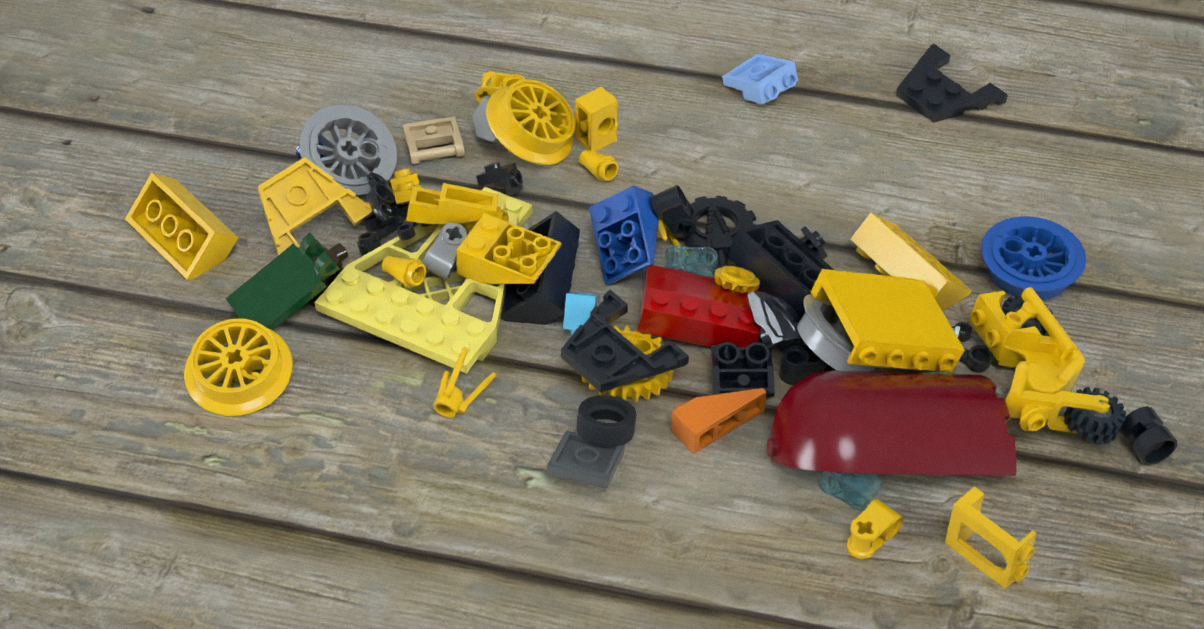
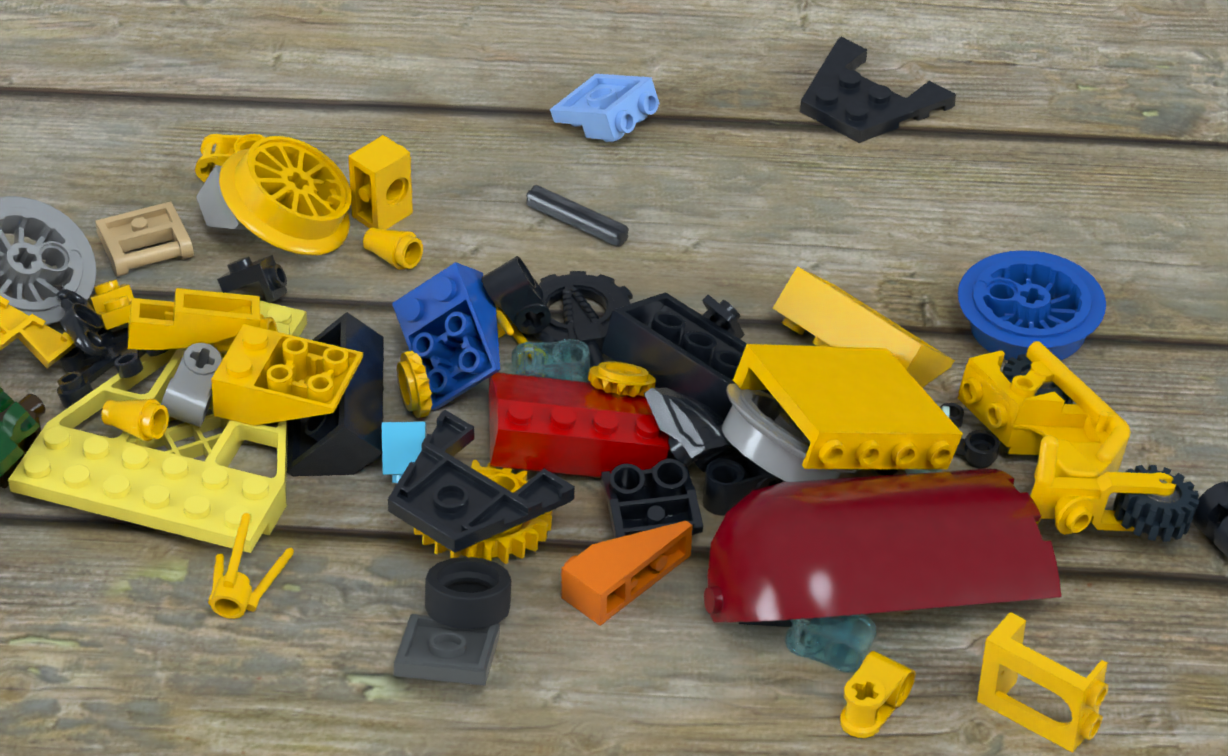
camera: 10 degrees left, 5 degrees down
none -> yellow gear [397,351,432,418]
none -> black axle [526,185,629,247]

